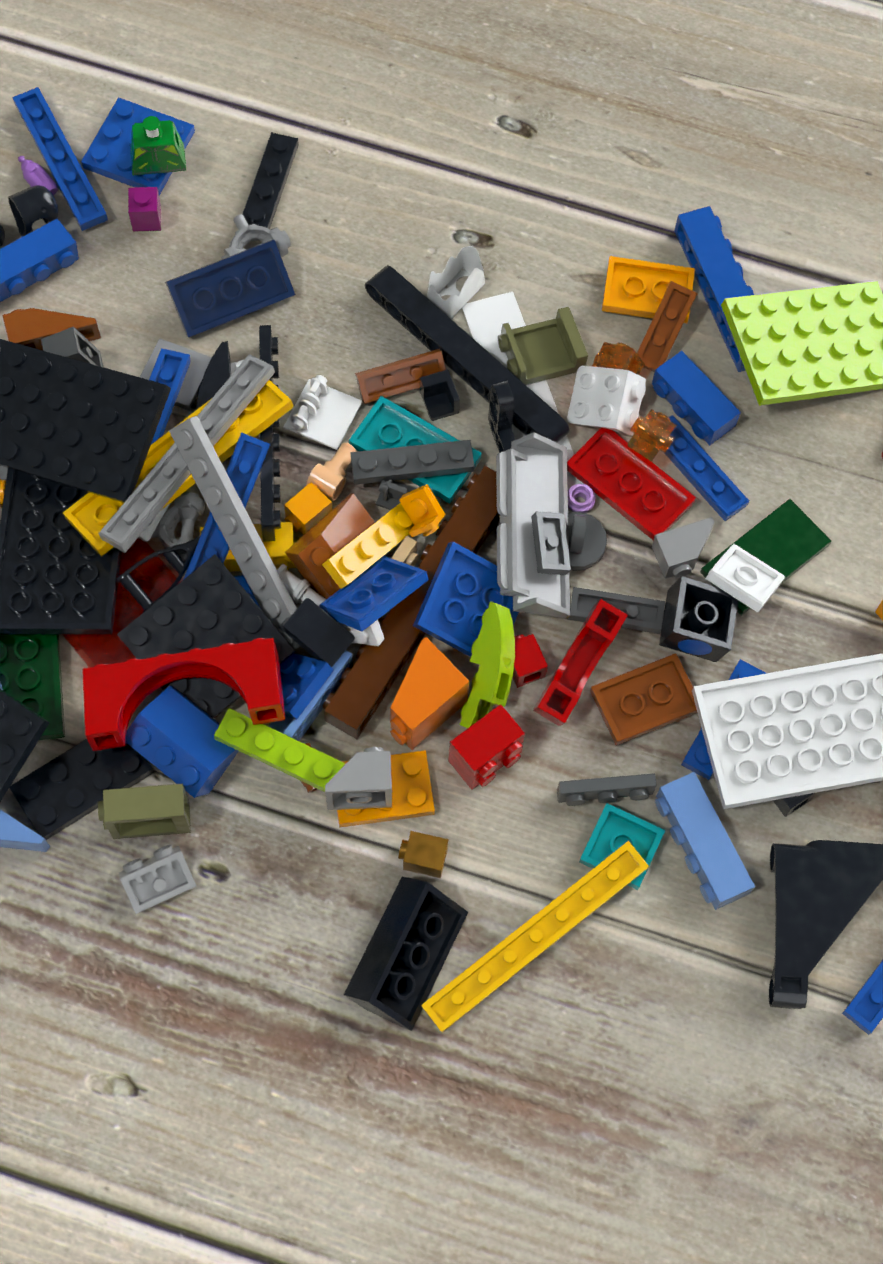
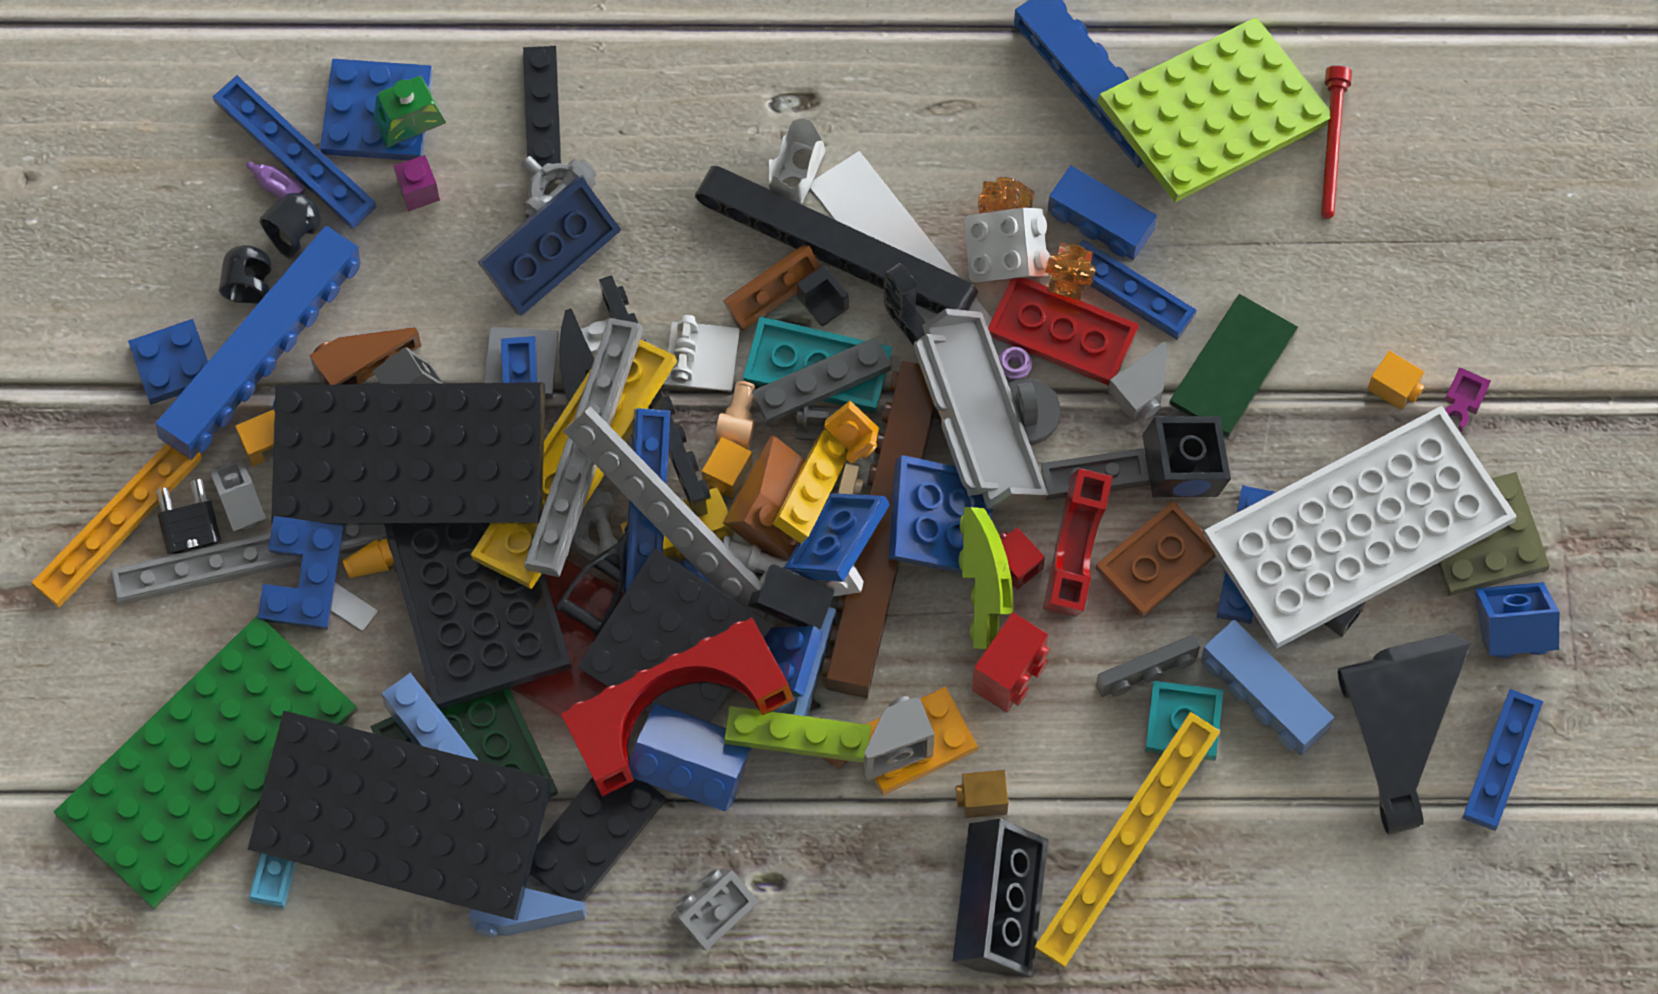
camera: 15 degrees left, 0 degrees up
olive window [98,783,191,839] -> none
orange slope [390,637,470,750] -> none
olive panel [497,307,588,385] -> none
plate [531,511,571,575] -> none
light orange plate [602,256,695,324] -> none
dark orange plate [633,281,697,372] -> none
white tile [705,544,785,612] -> none

